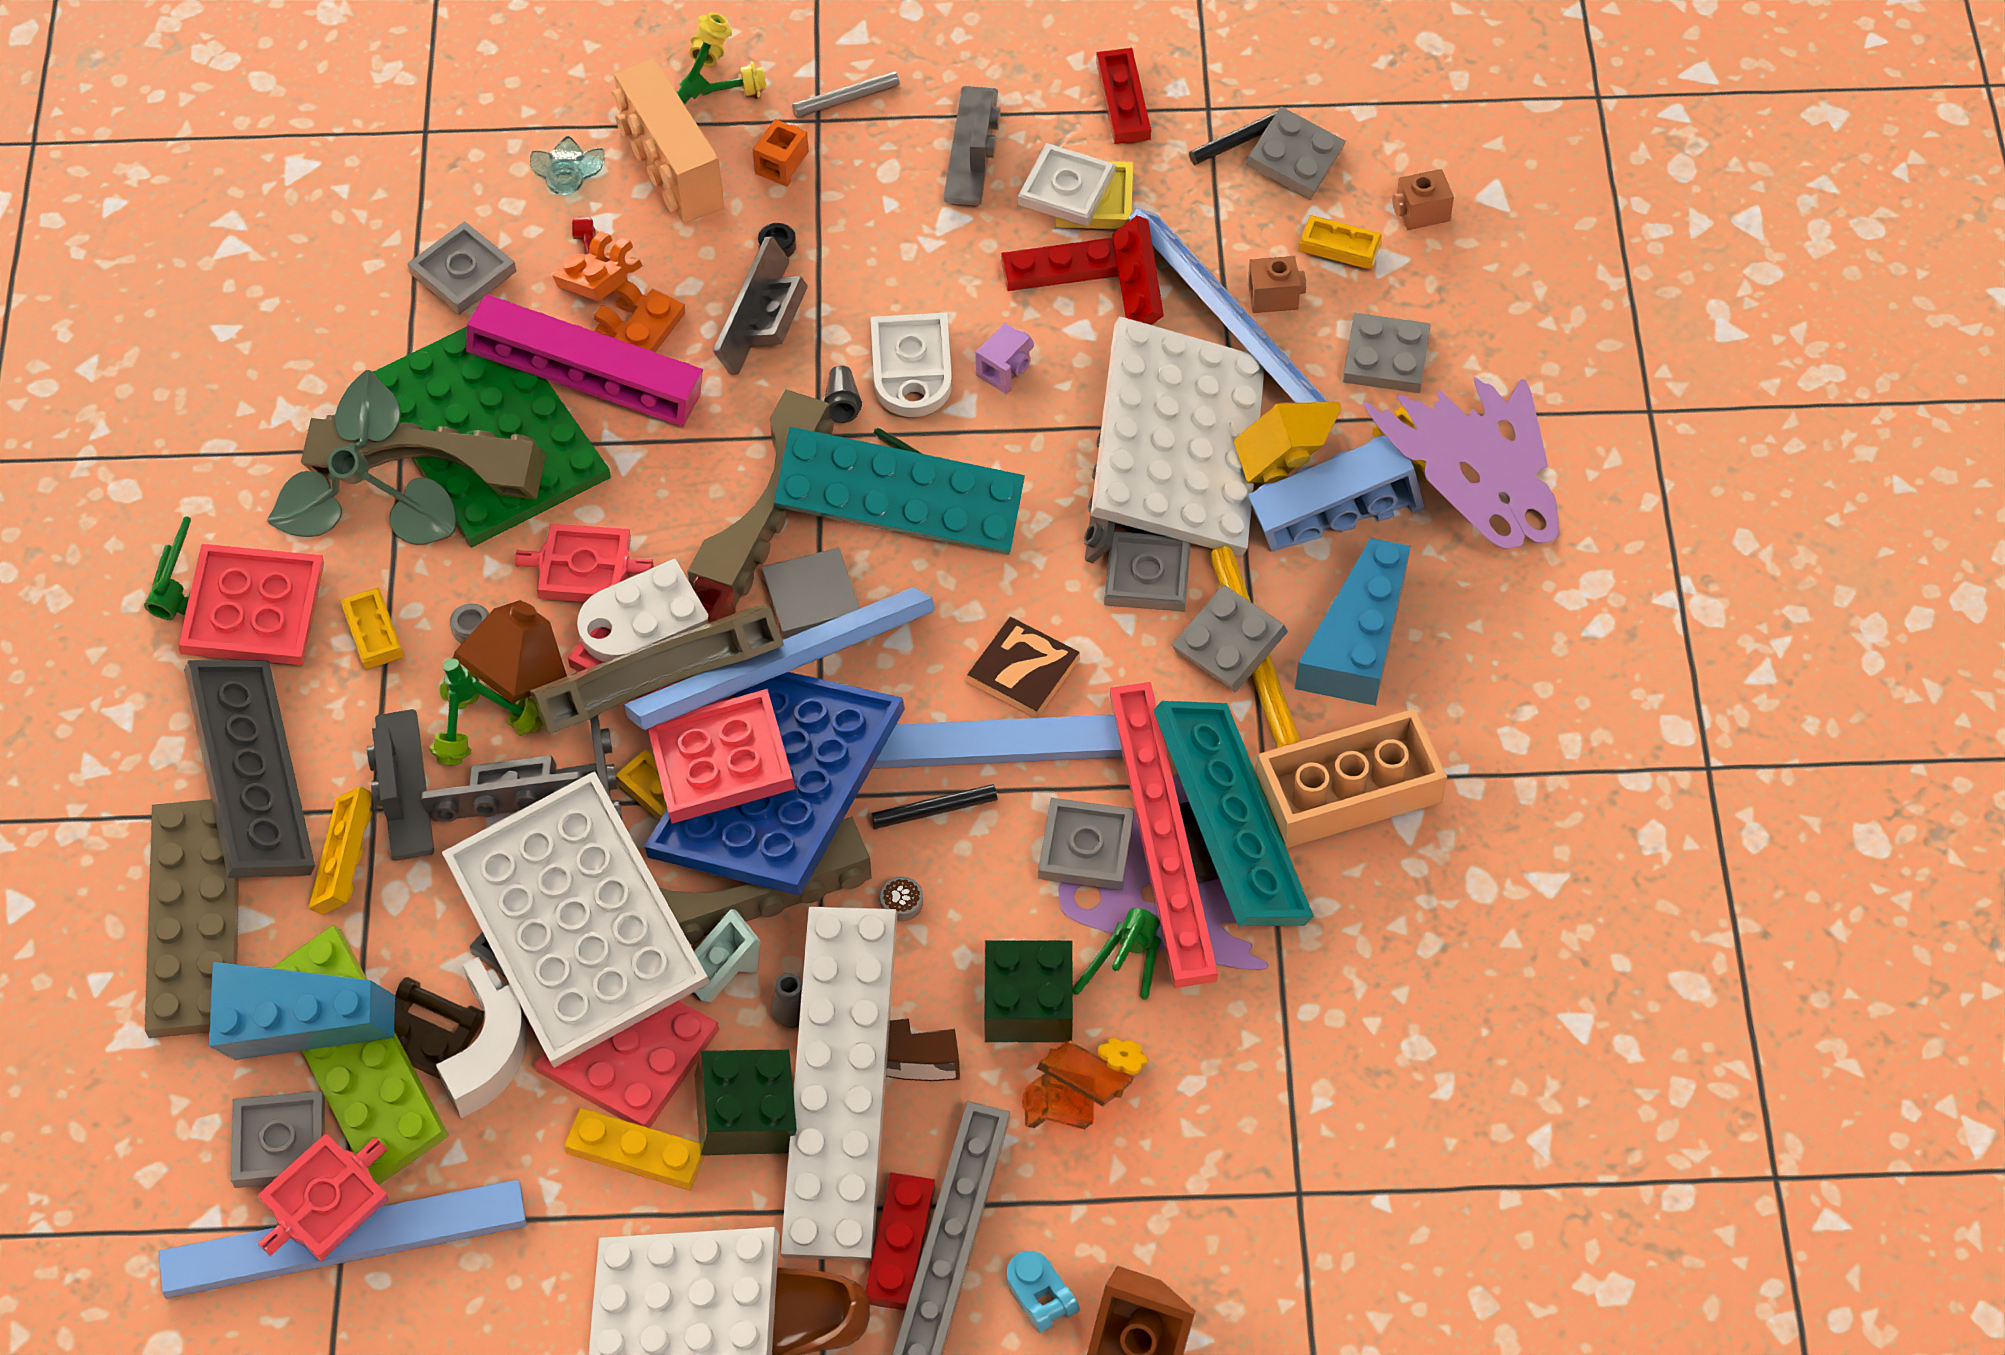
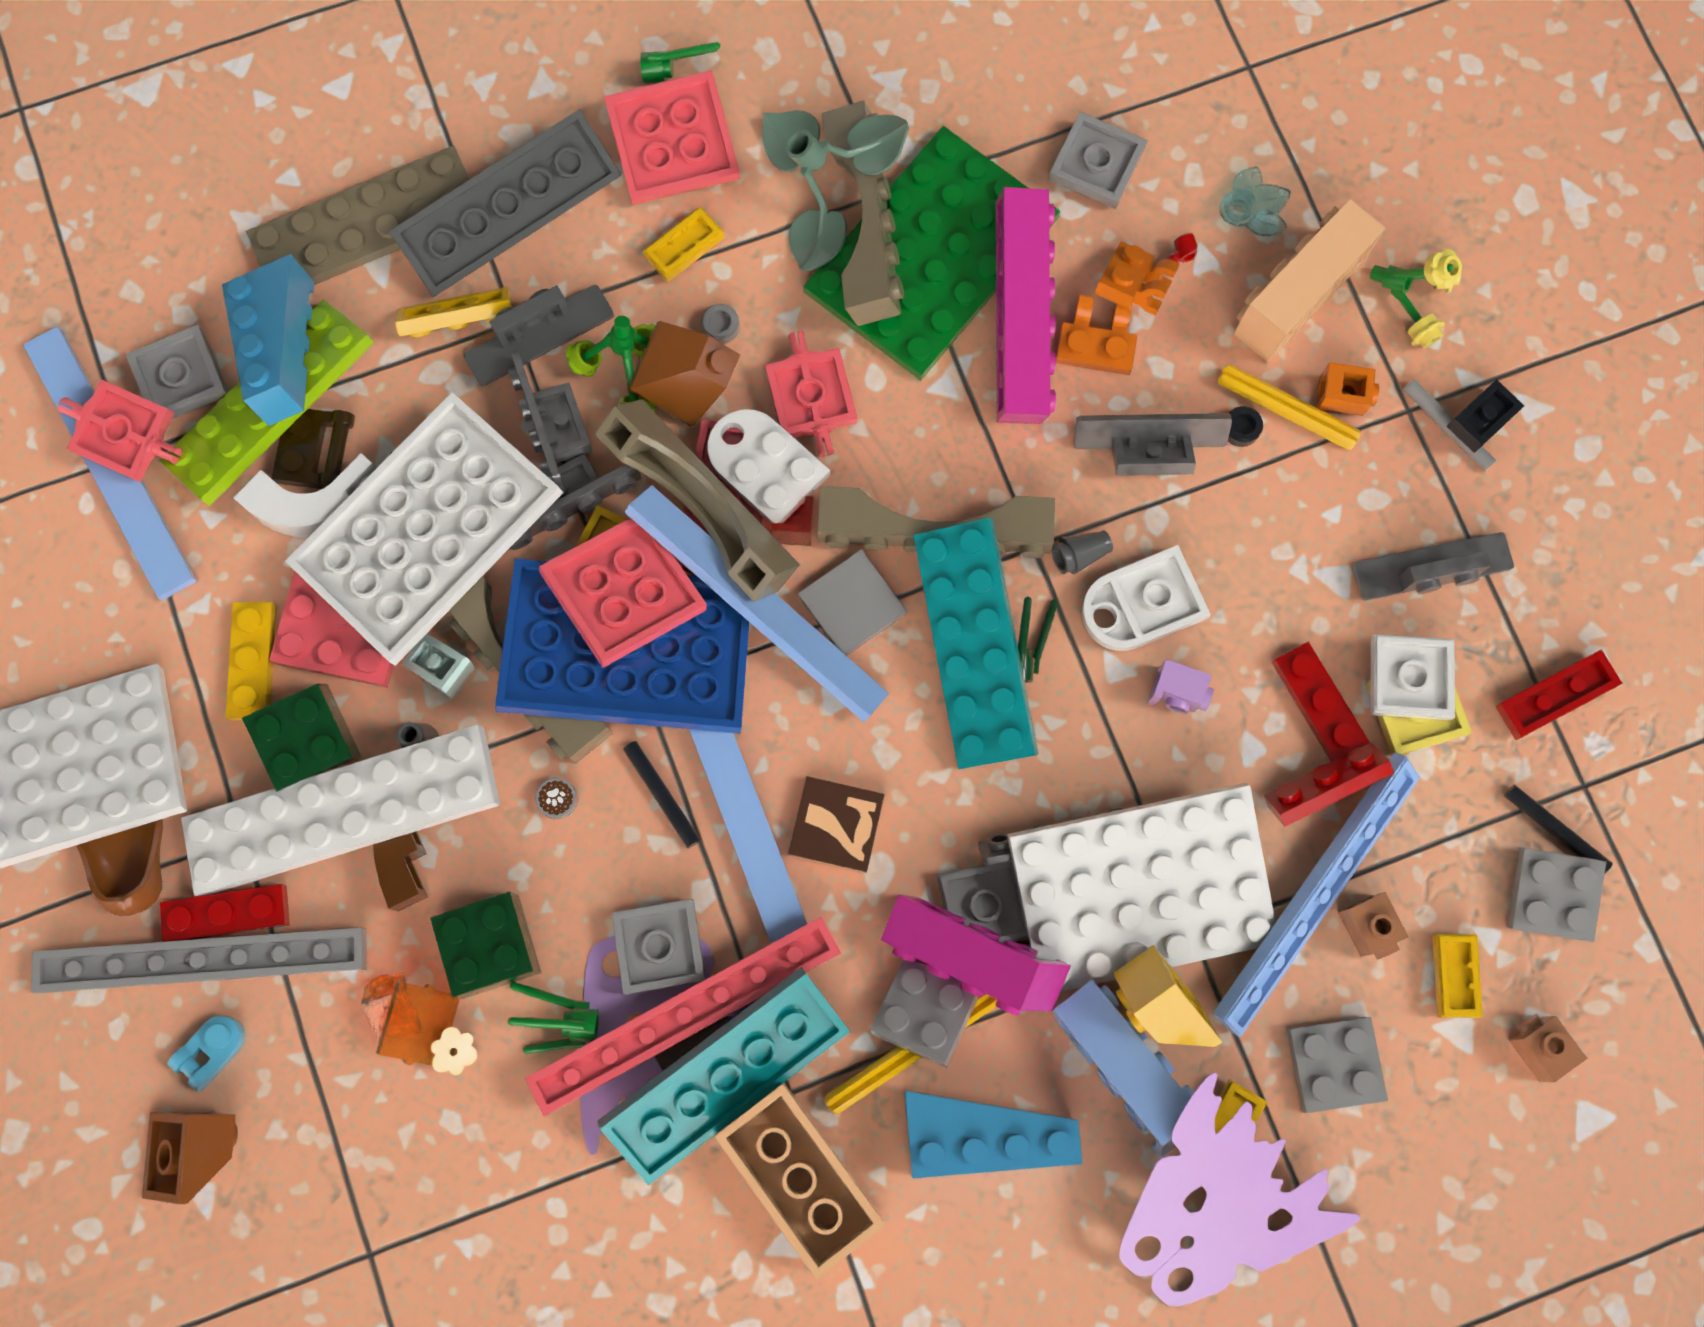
camera: 70 degrees right, 20 degrees up
none -> dark pink wedge [881,894,1071,1015]
none -> yellow axle [1218,364,1361,450]
none -> black plate [1446,379,1525,453]

